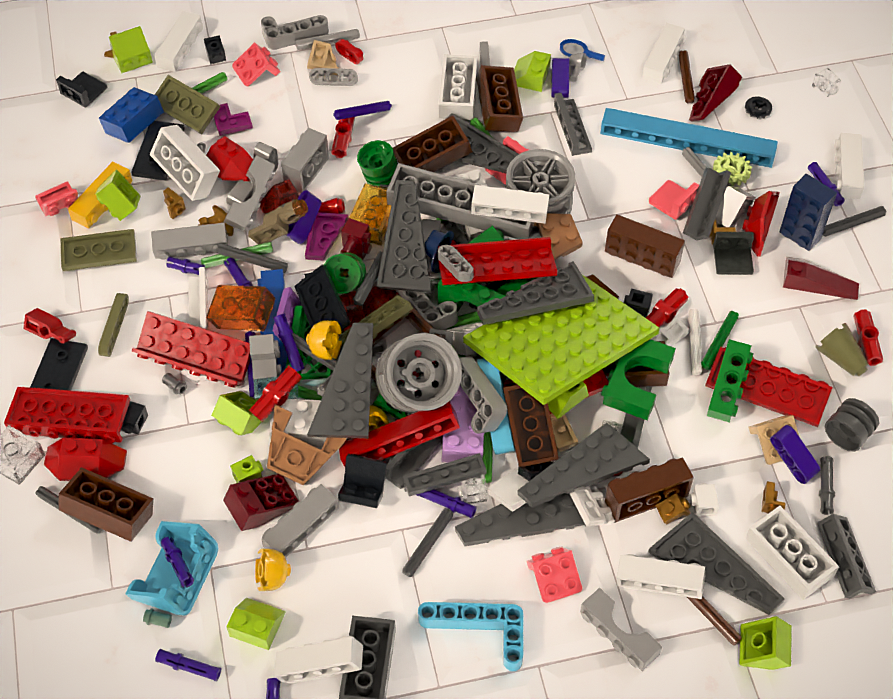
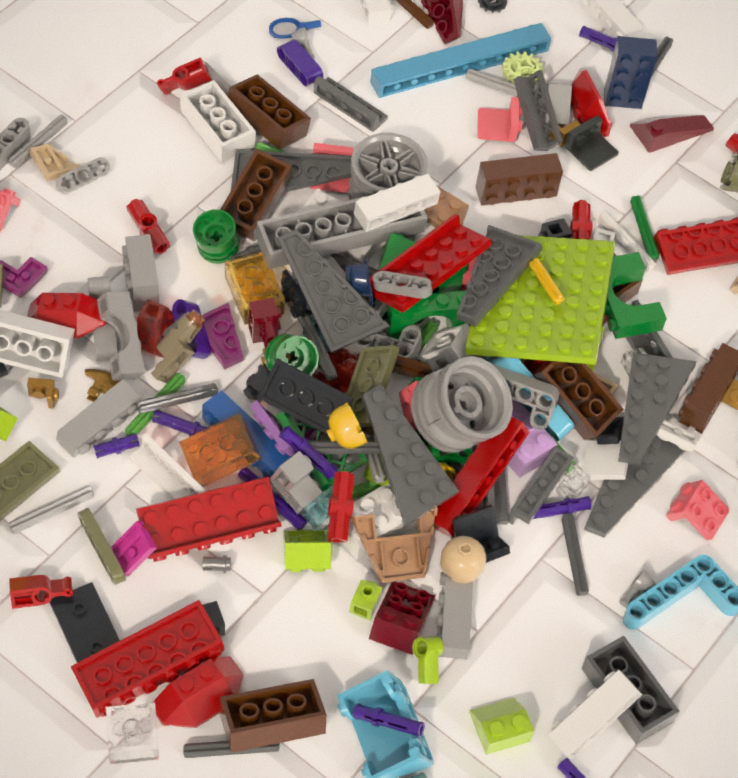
camera: 45 degrees left, 0 degrees up
yellow cylinder [255,548,291,591] -> none
red cone [318,197,345,214] -> none
dark purple axle [333,100,392,120] -> none
red plate [335,39,364,65] -> none
lime slope [514,51,551,92] -> none
green brick [707,339,754,423] -> none
none -> light grey axle [9,486,94,534]
none -> dark pink plate [111,521,157,576]
none -> red piece [157,57,212,95]
none -> lime piece [412,636,444,684]
none -> tan cylinder [440,536,486,584]
none -> yellow axle [529,258,564,305]
none -> light grey bar [619,569,656,608]

